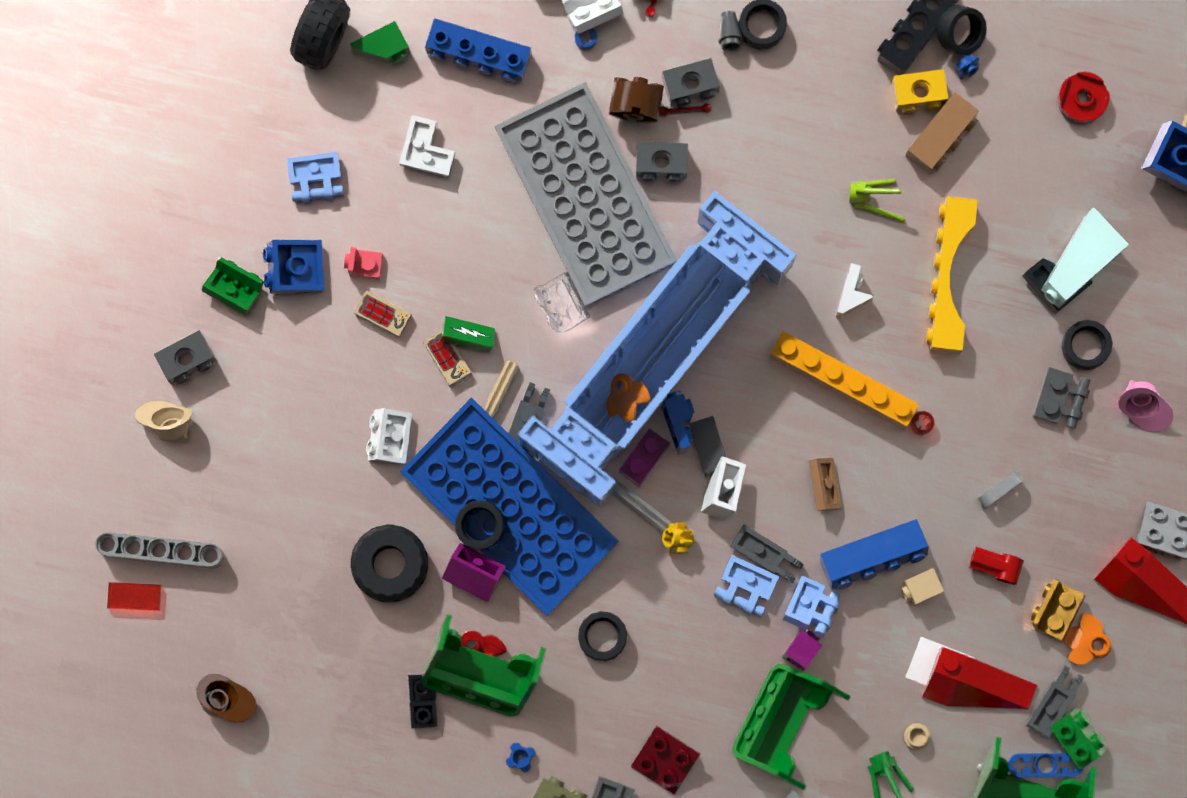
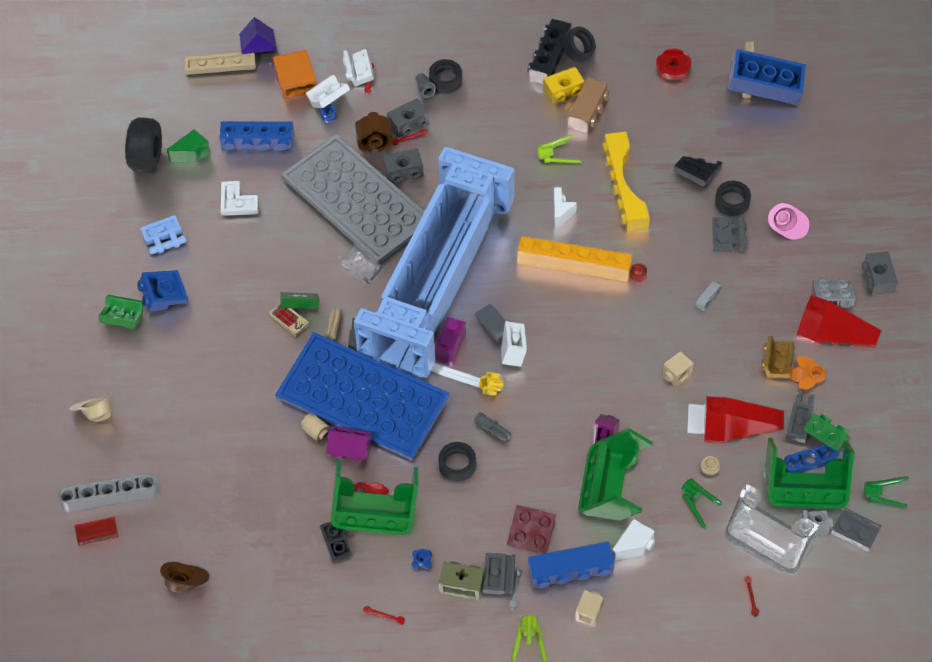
camera: 15 degrees left, 25 degrees down
dark grey brick [154,330,216,385] -> none
coral bracket [344,247,383,279] -> none
black tyre [351,524,428,602] -> none
tile [354,290,412,338] -> none
white bracket [366,408,412,464] -> none
black tyre [455,501,506,550] -> none
orange plate [606,373,651,423] -> none
blue plate [661,390,694,455] -> none
light blue plate [714,555,779,617] -> none
dark grey hinge [730,525,804,583] -> none
light blue plate [783,576,840,638] -> none
medium nougat plate [809,458,842,511] -> none
blue brick [820,519,929,590] -> none
blue plate [956,54,980,79] -> none
red piece [969,547,1024,585] -> none
light aqua slope [1041,207,1129,308] -> none
none -> tan brick [301,414,330,442]
none -> dark grey axle [474,412,511,441]

